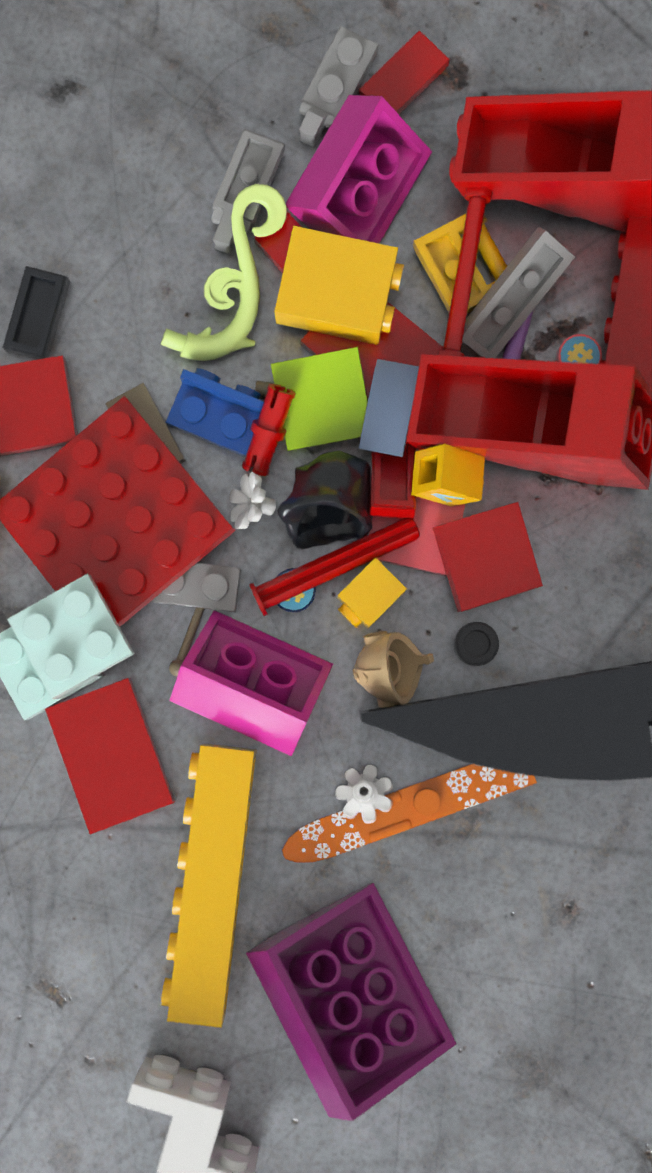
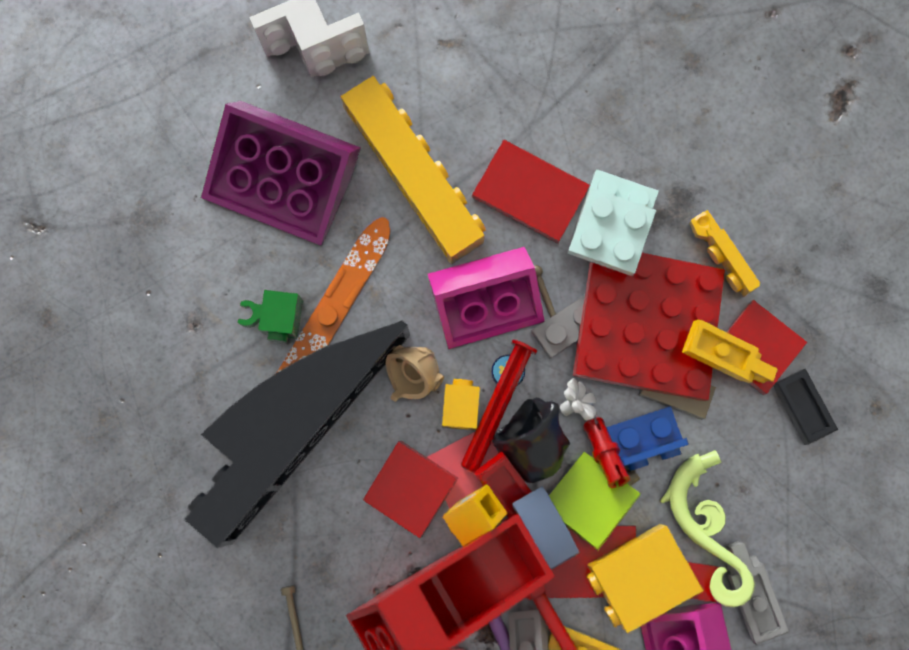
camera: 135 degrees right, 5 degrees down
white plant [335,764,393,824] -> none
black tile [454,622,499,666] -> none
none -> green brick [237,290,303,343]
none -> yellow hinge [682,320,778,383]

